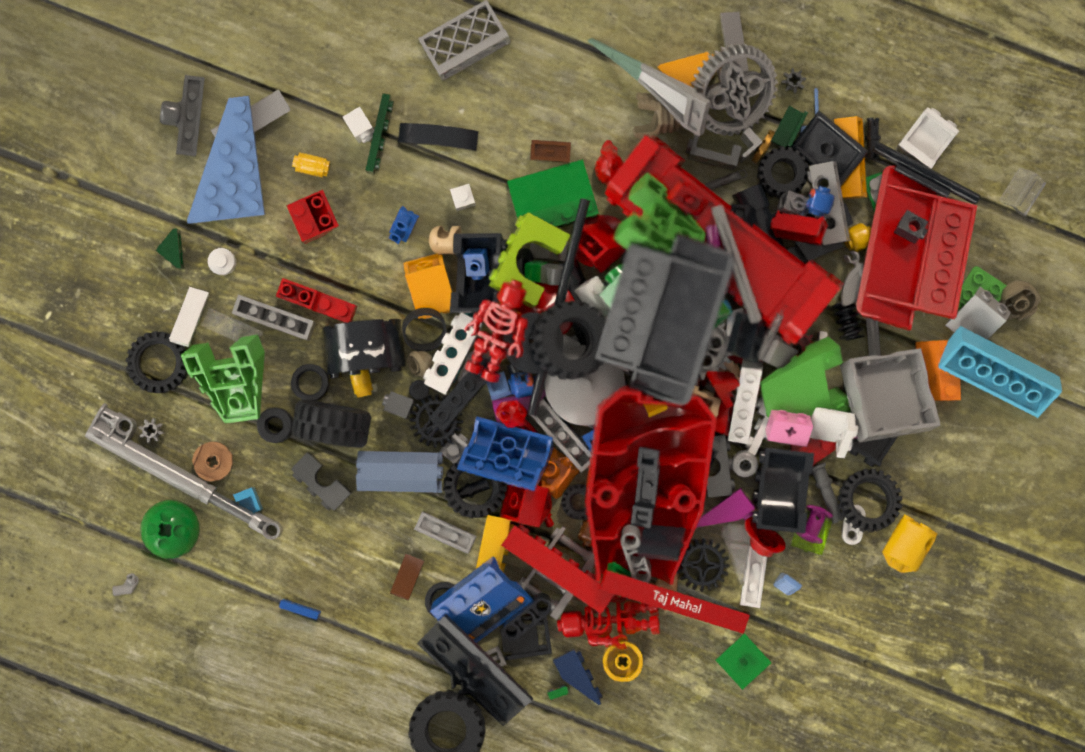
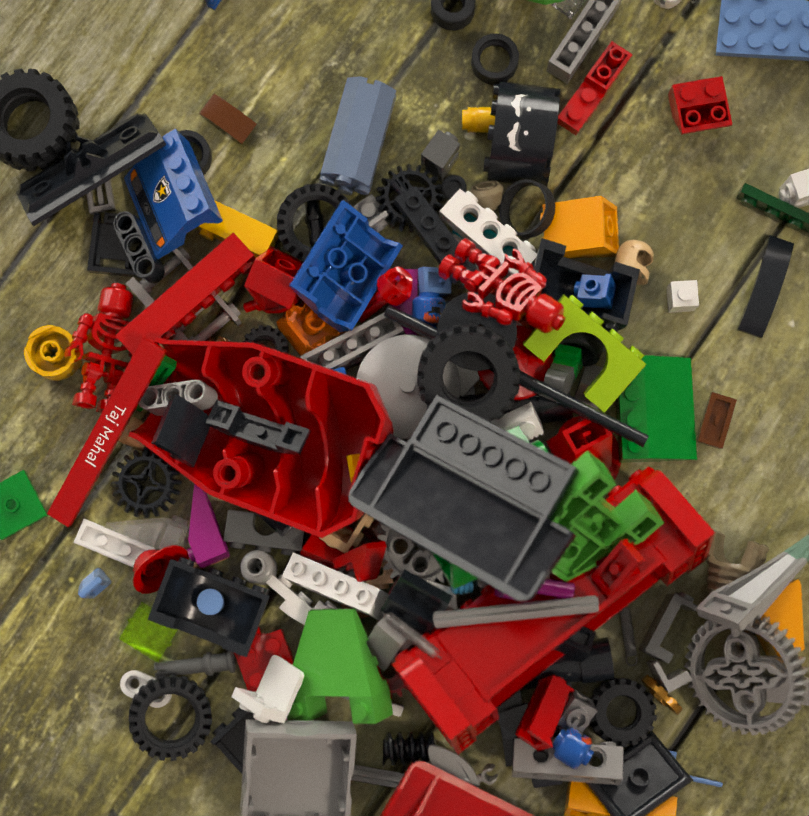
camera: 100 degrees right, 5 degrees down
black tyre [291,400,371,448] -> none
dark grey arch [291,452,352,511] -> none
yellow head [292,152,330,178] -> none
blue hips [389,206,419,244] -> none
light grey tile [414,511,477,554] -> none
green tile [547,684,569,700] -> none
dark blue slope [553,648,603,705] -> none
red hair [594,140,624,185] -> none
bright pink brick [765,410,813,447] -> none
dark green panel [771,106,808,148] -> none
dark grey gear [781,68,806,94] -> none
magenta hose [796,505,833,544] -> none
yellow head [844,223,871,252] -> none
yellow cylinder [882,514,938,573] -> none
none -> medium blue tile [197,589,224,615]

